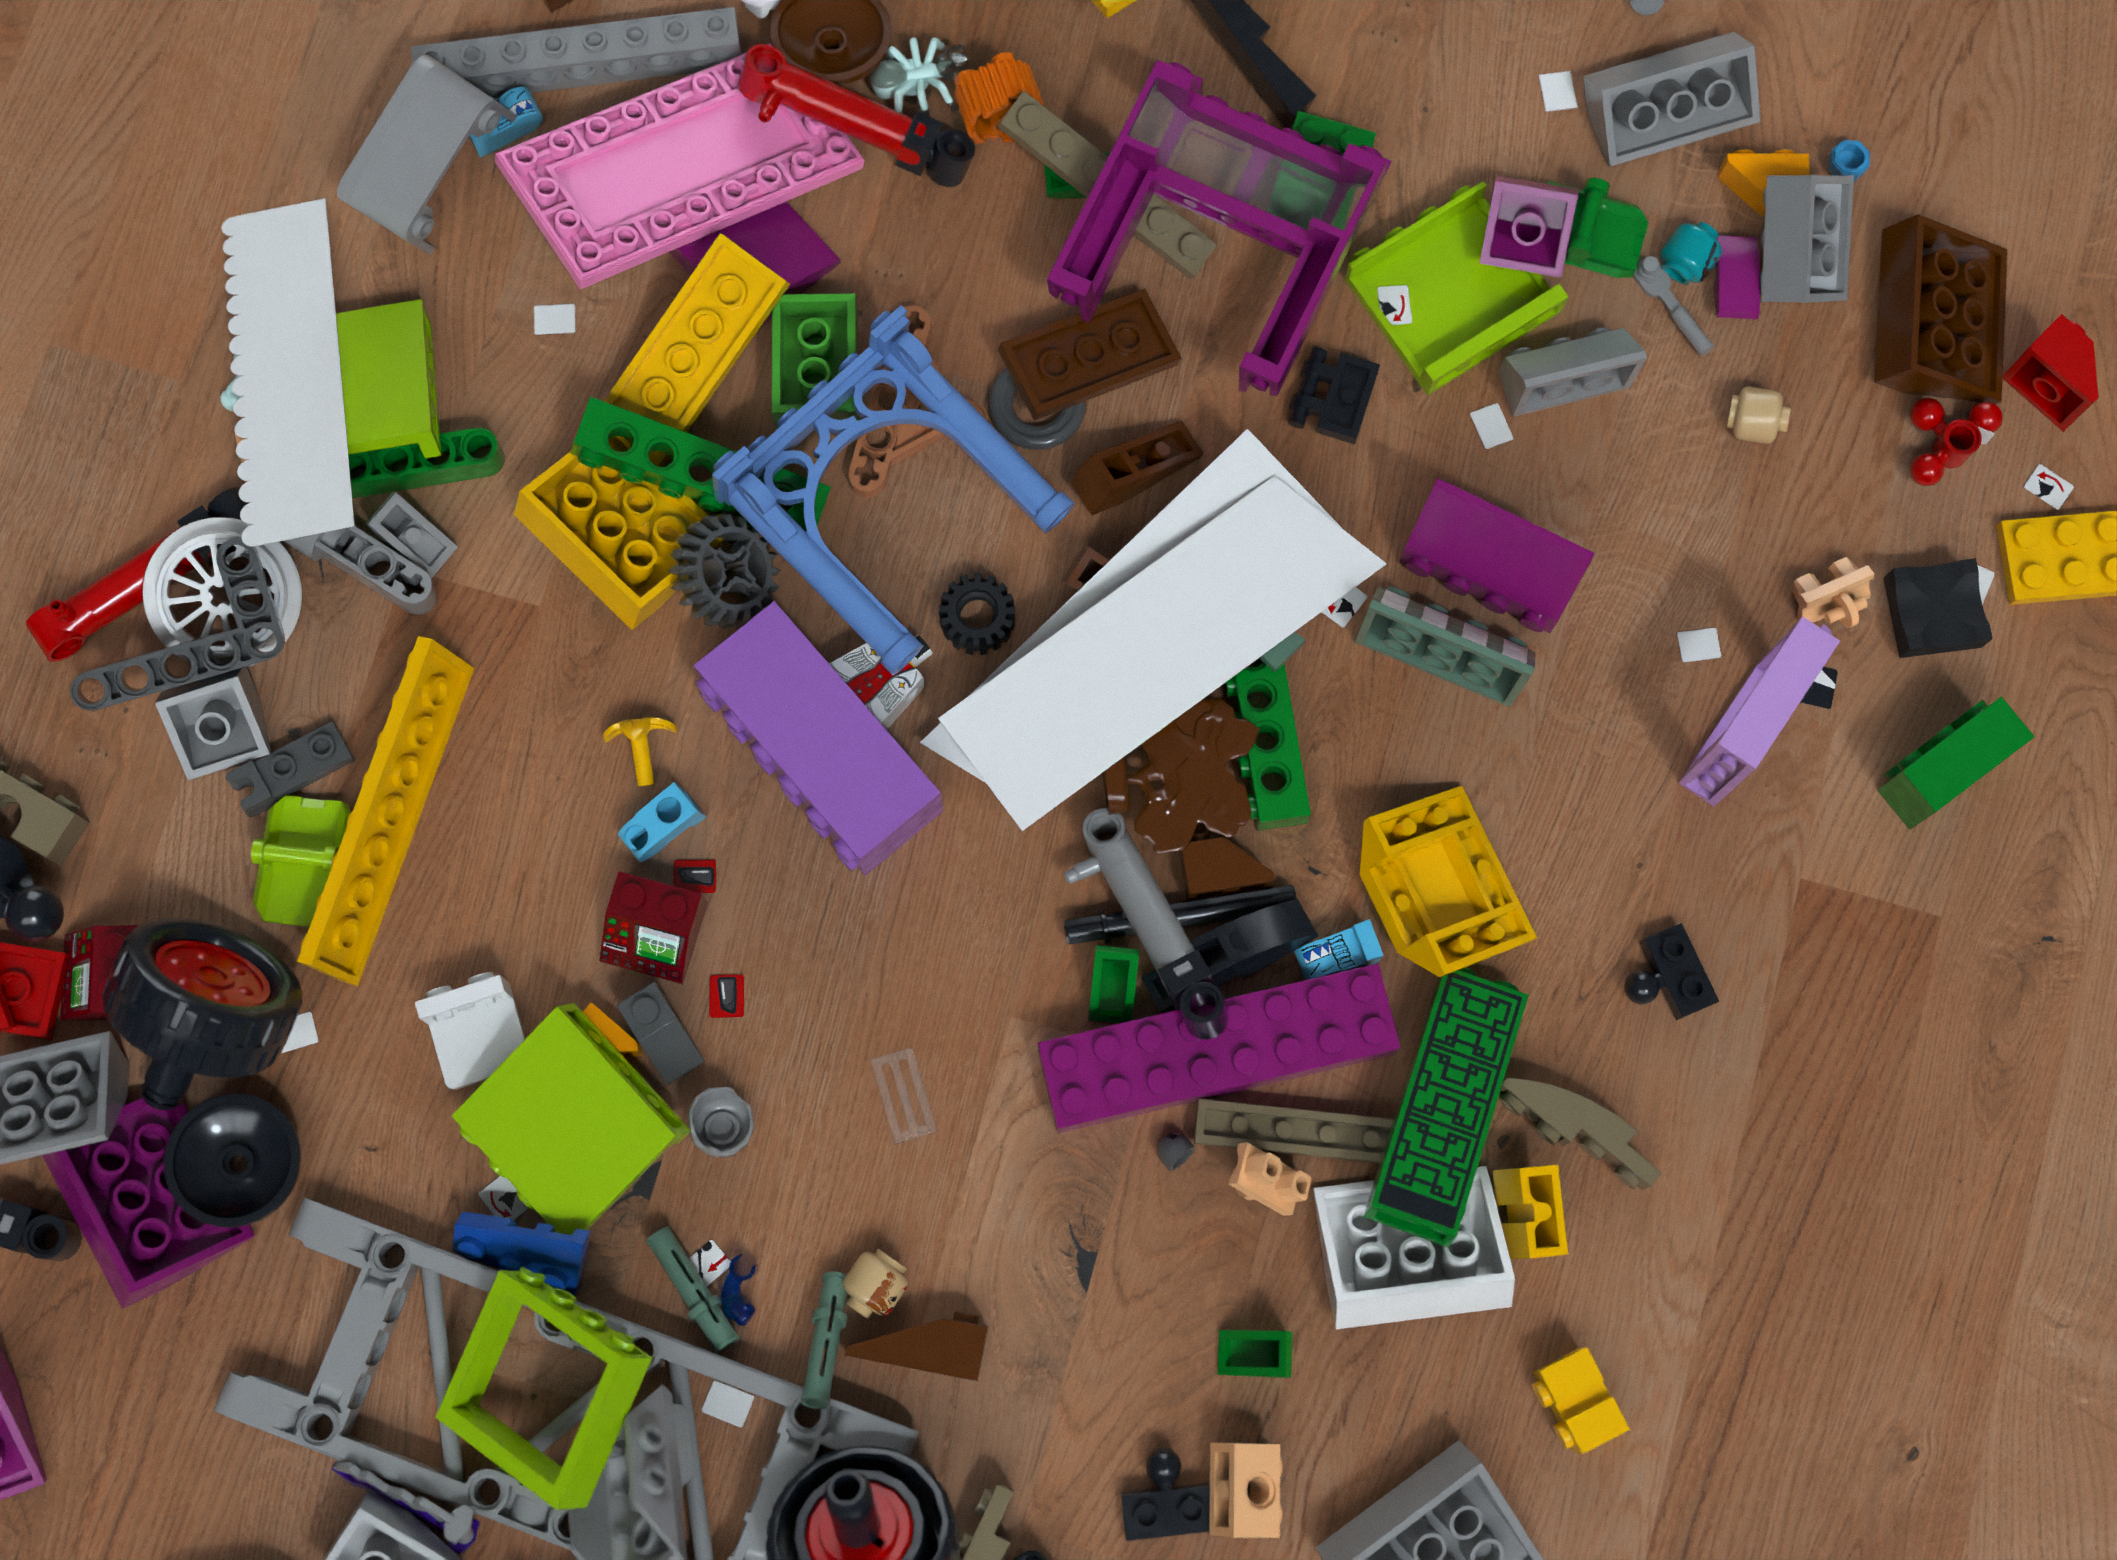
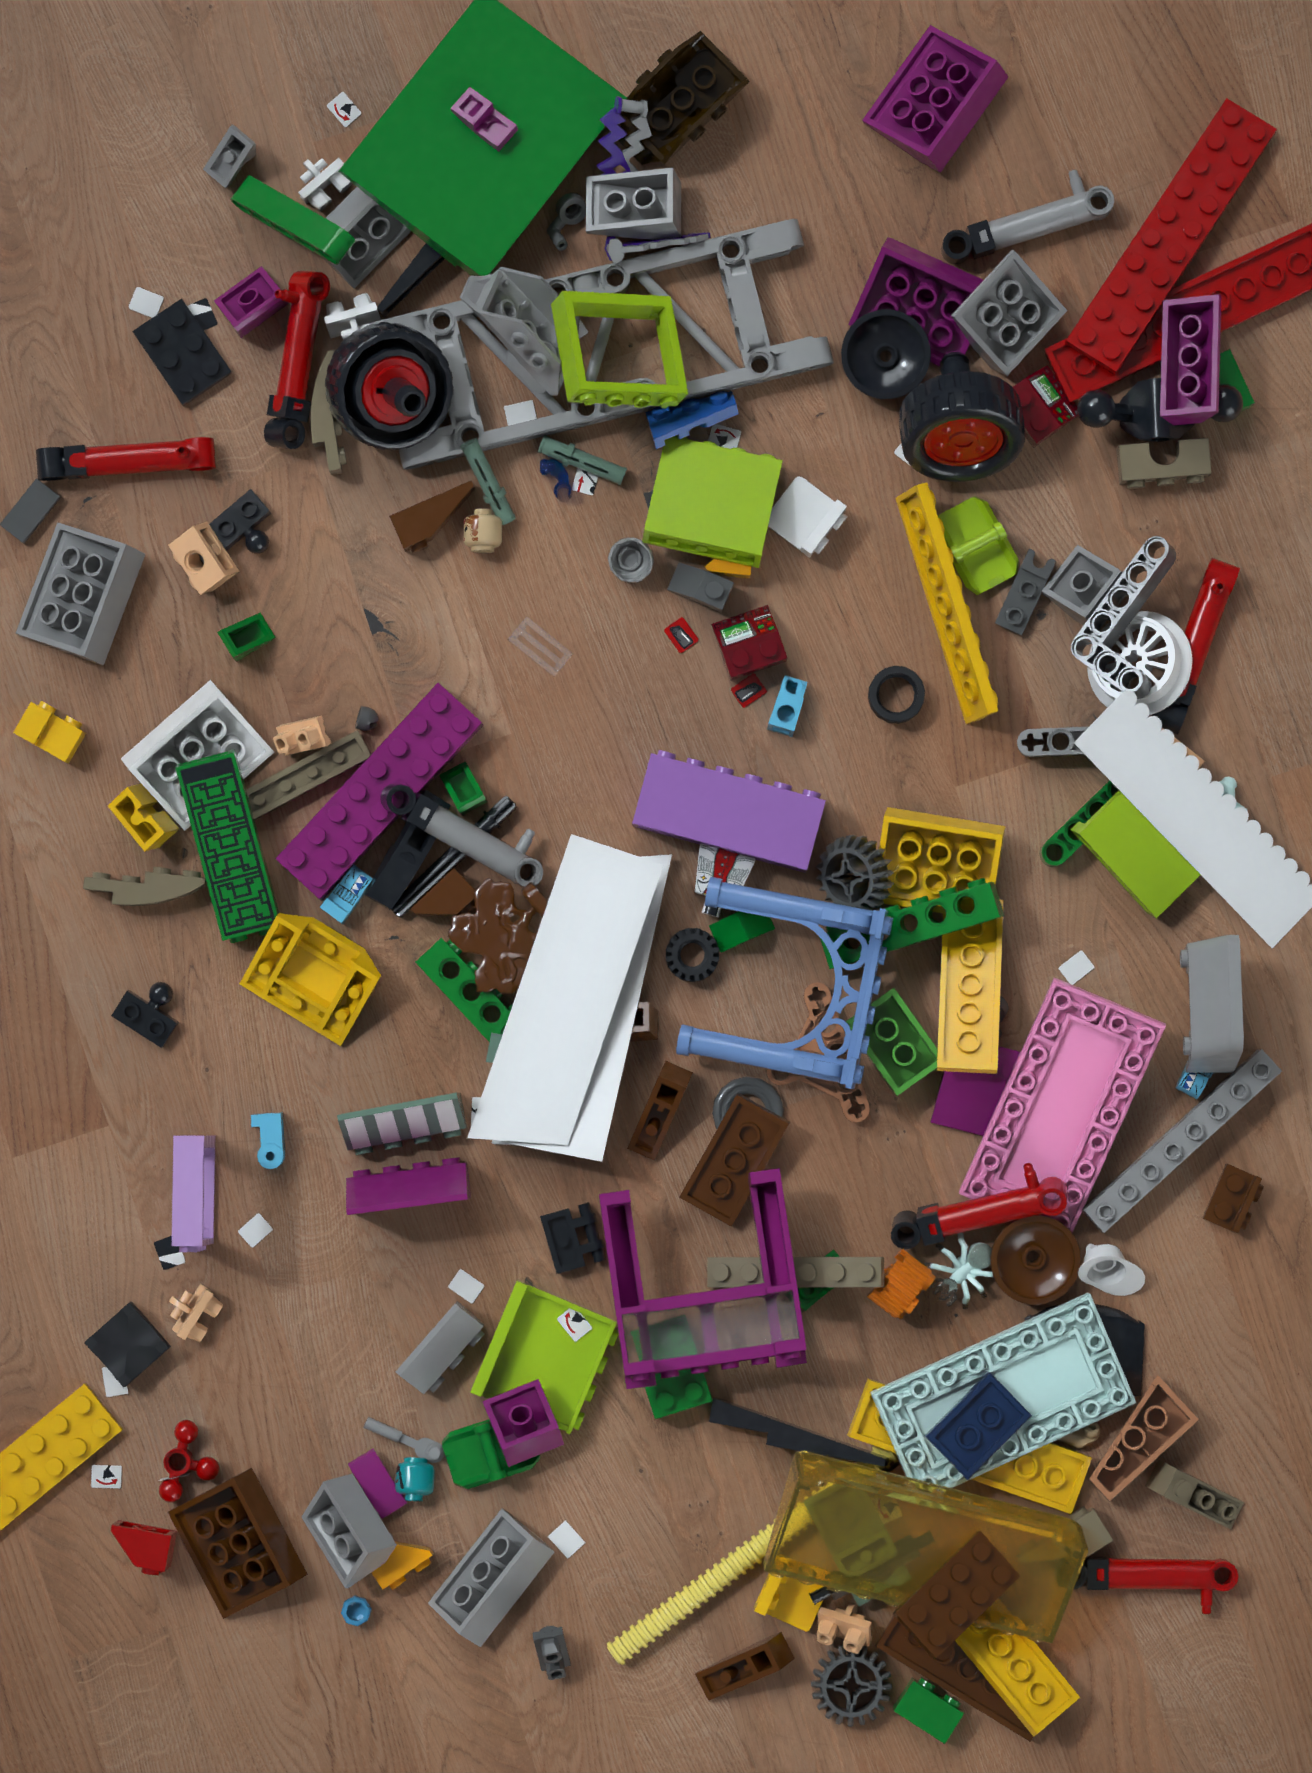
camera: 150 degrees right, 10 degrees up
light grey slope [366,491,458,578] -> none
yellow plant [603,717,677,786] -> none
tan head [1727,386,1791,444] -> none
green brick [1877,696,2035,830] -> none
none -> medium azure leg [251,1112,285,1169]
none -> green slope [709,911,775,953]
none -> black tyre [868,666,925,724]

